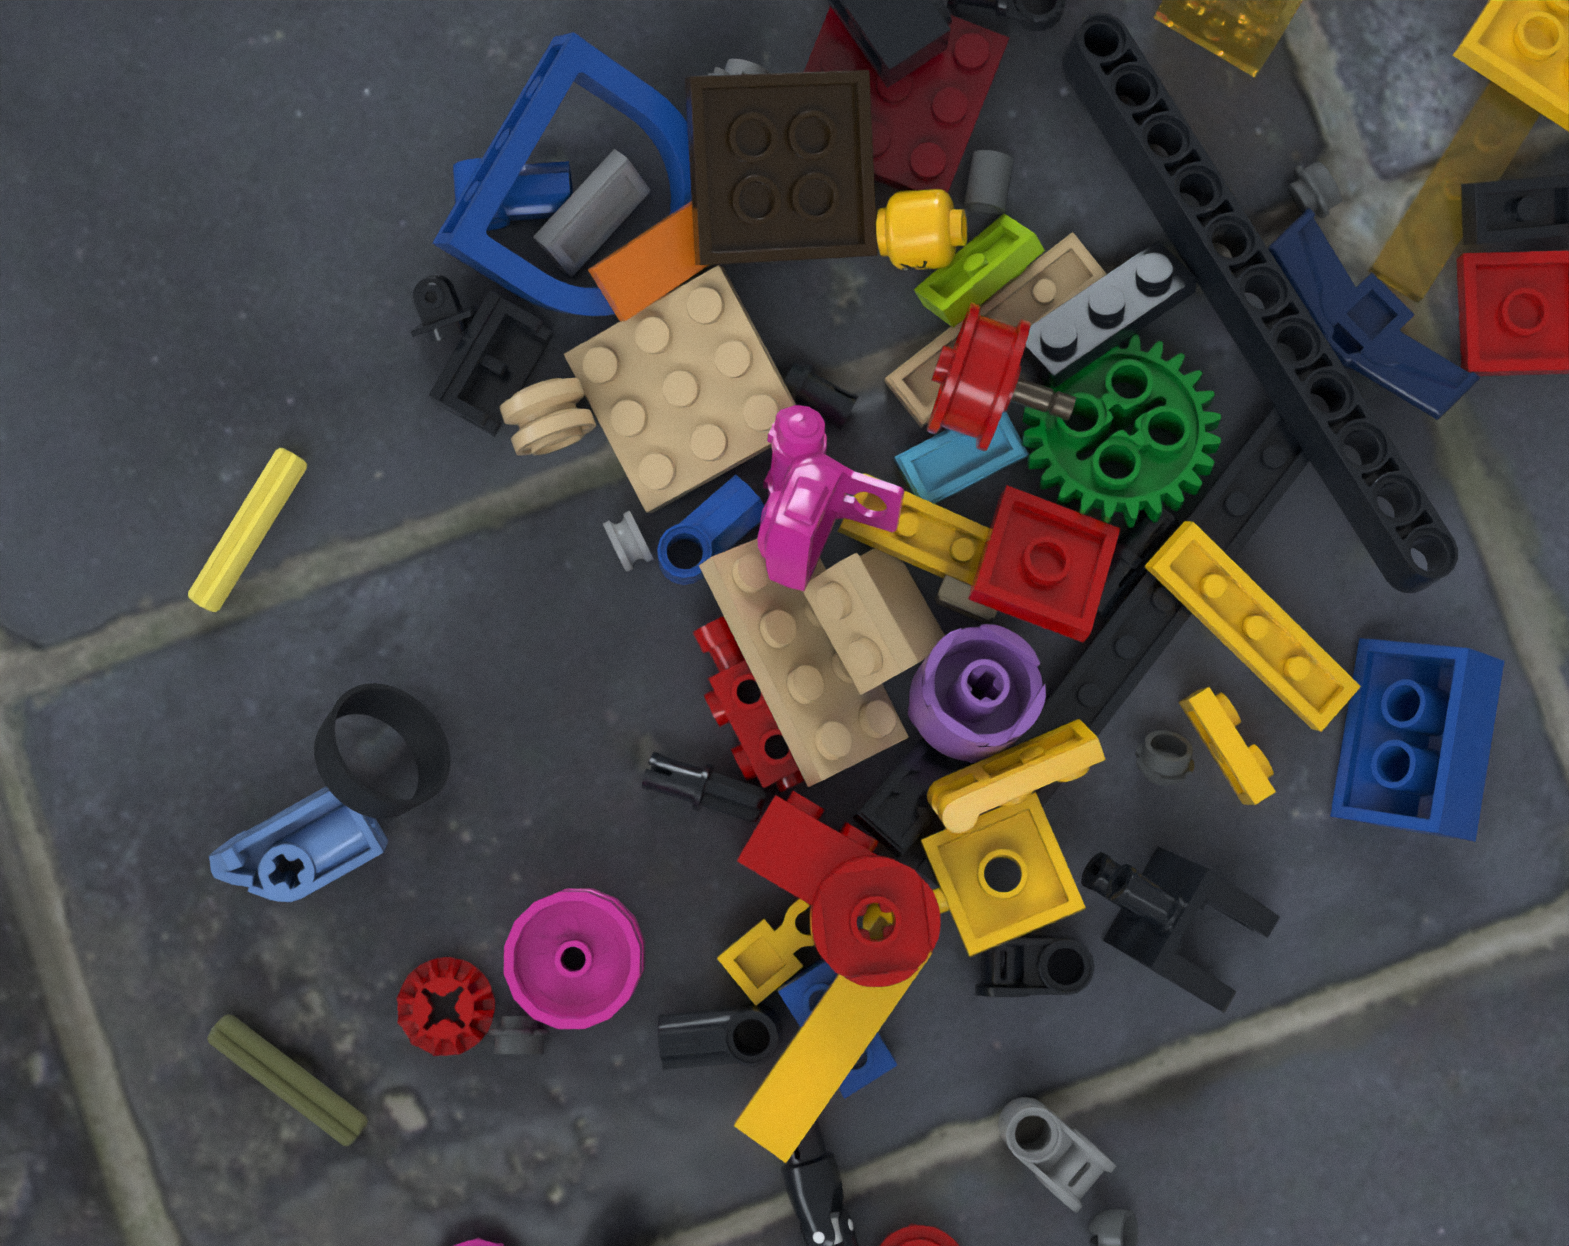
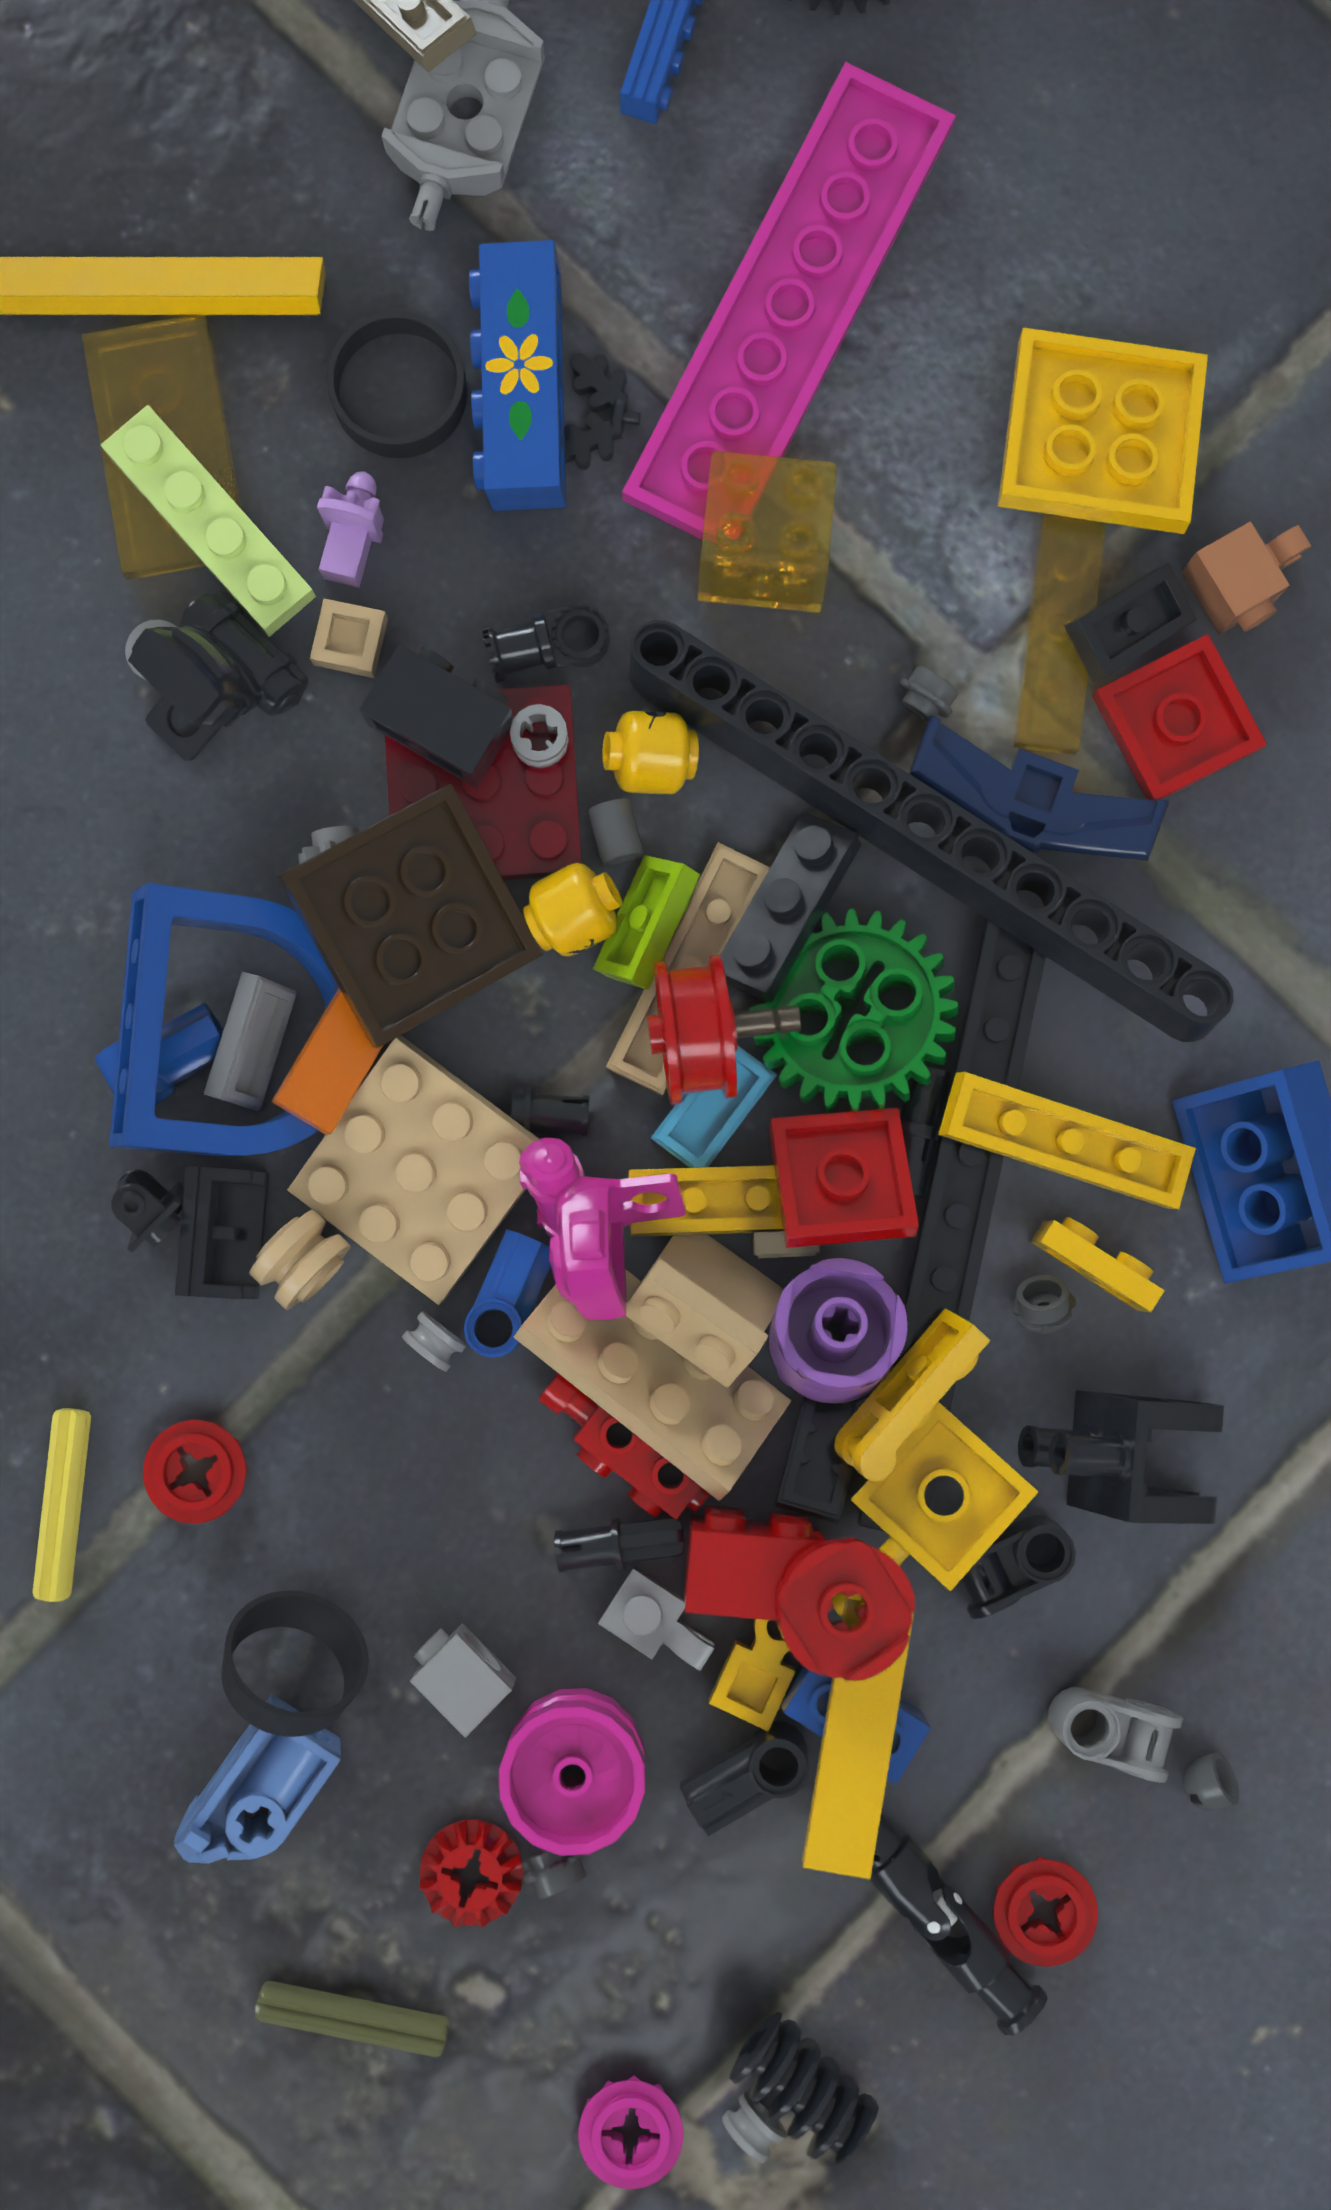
camera: 25 degrees left, 0 degrees up
none -> red gear [143,1419,249,1524]
none -> light grey brick [410,1623,516,1738]
none -> light grey bush [510,704,569,768]
none -> light grey plate [598,1566,715,1671]
none -> yellow head [602,711,699,794]

